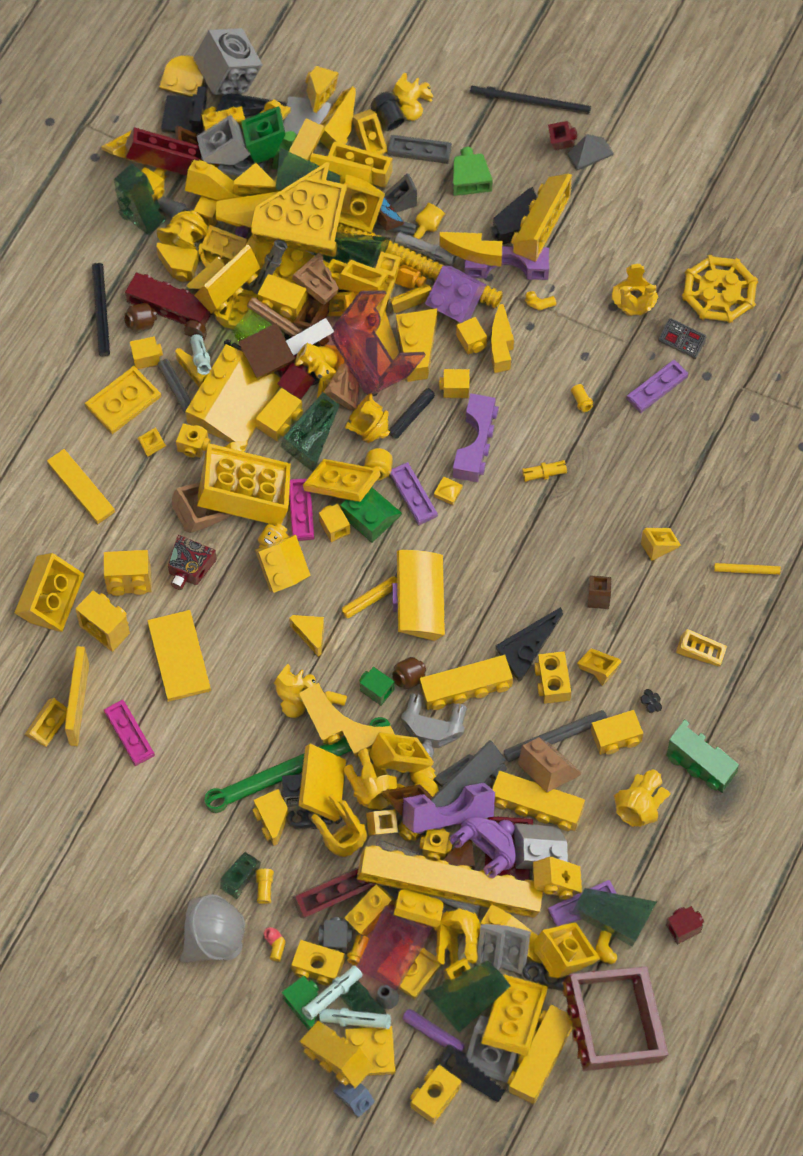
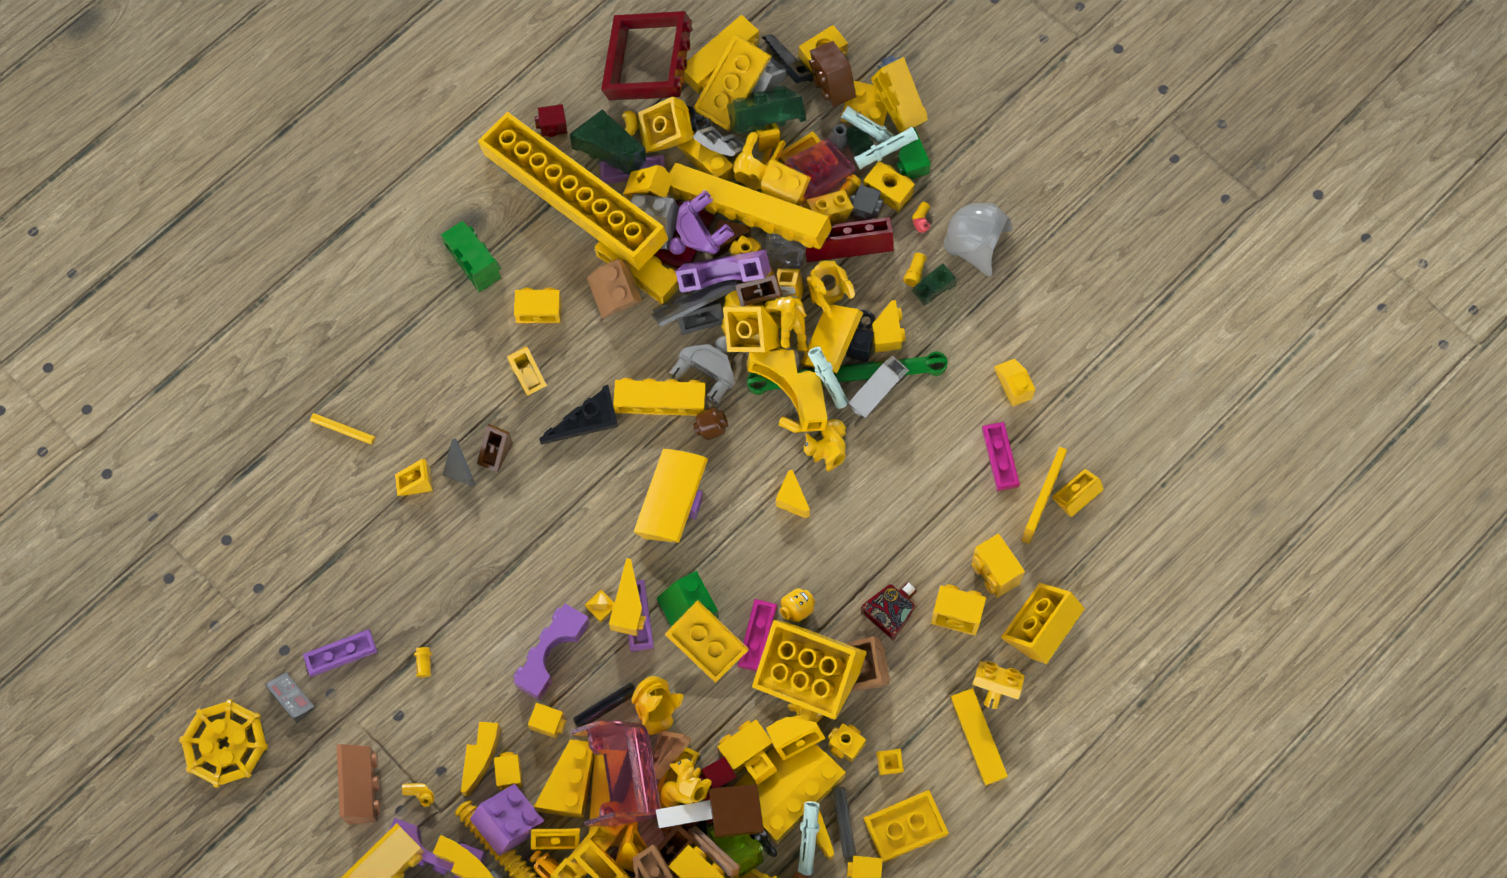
camera: 160 degrees left, 5 degrees up
yellow tile [147,610,211,702] -> none
yellow slope [255,534,311,593] -> none
clear green wedge [281,392,340,472] -> none
yellow brick [319,504,350,543] -> none
yellow axle [342,576,397,618] -> none
green brick [359,666,395,706] -> none
yellow head [364,448,393,480] -> none
medium lavender axle [403,1009,465,1052] -> none
dark grey axle [504,710,607,762] -> none
yellow pin [522,460,567,482] -> none
yellow brick [534,651,571,704] -> none
yellow piece [612,264,658,316] -> none
yellow piece [613,769,671,827] -> none
black plant [640,689,662,713] -> none
yellow slope [676,629,727,667] -> none
none -> nougat slope [336,744,381,825]
none -> dark grey slope [442,438,476,486]
none -> yellow brick [478,112,668,271]
none -> yellow slope [609,558,646,636]
none -> yellow plate [744,751,778,784]
none -> yellow slope [766,717,826,761]
none -> light aqua pin [808,347,849,409]
none -> reddish brown brick [809,41,857,107]
none -> light grey slope [849,355,909,418]
none -> yellow plate [973,661,1025,709]
none -> yellow slope [994,359,1035,407]

